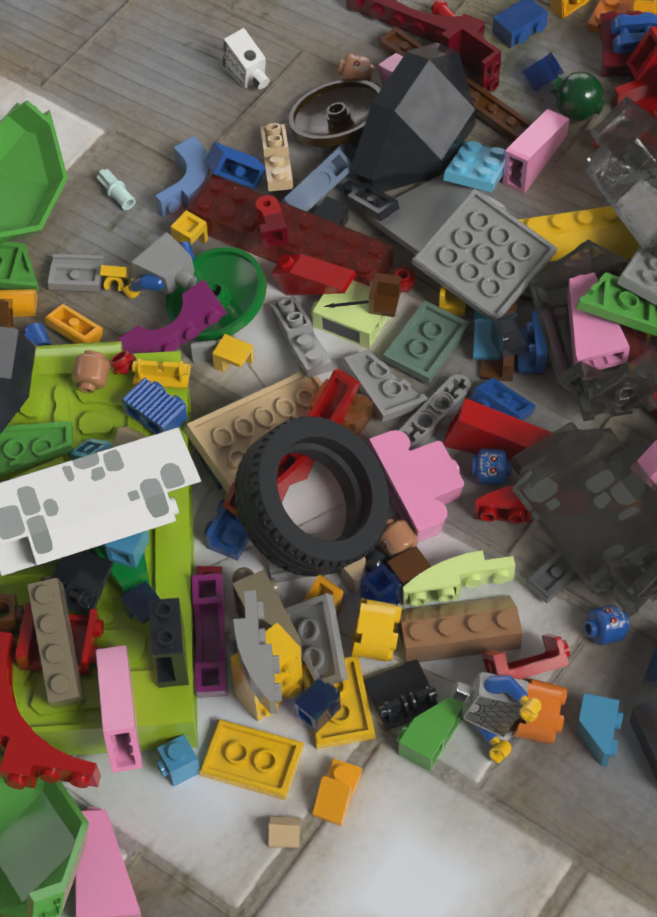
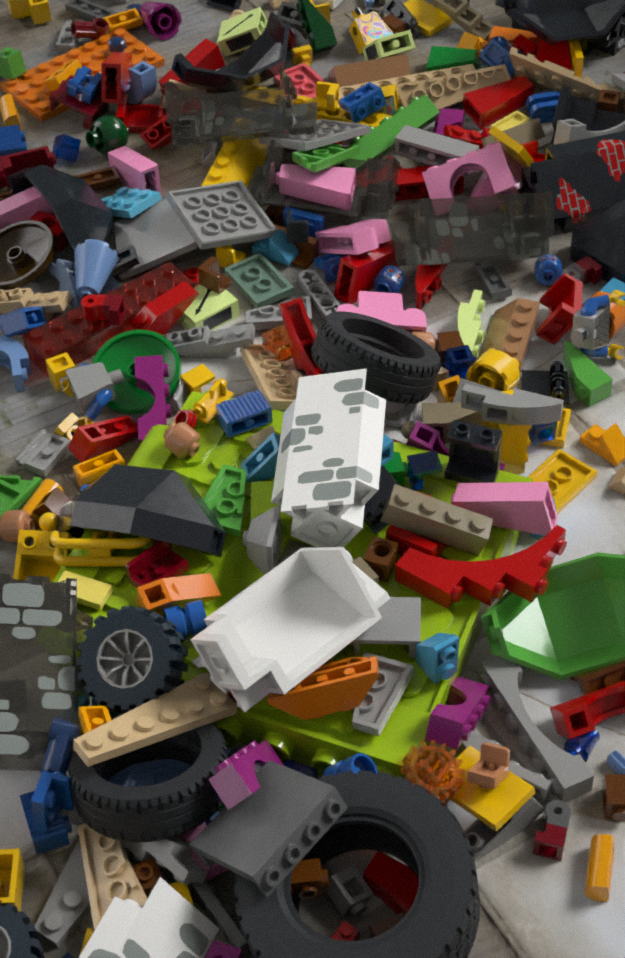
camera: 65 degrees left, 10 degrees down
none -> red slope [68,415,138,463]
none -> medium blue cone [74,239,118,299]
none -> bright pink brick [315,219,391,255]
none -> dark red leg [562,256,603,285]

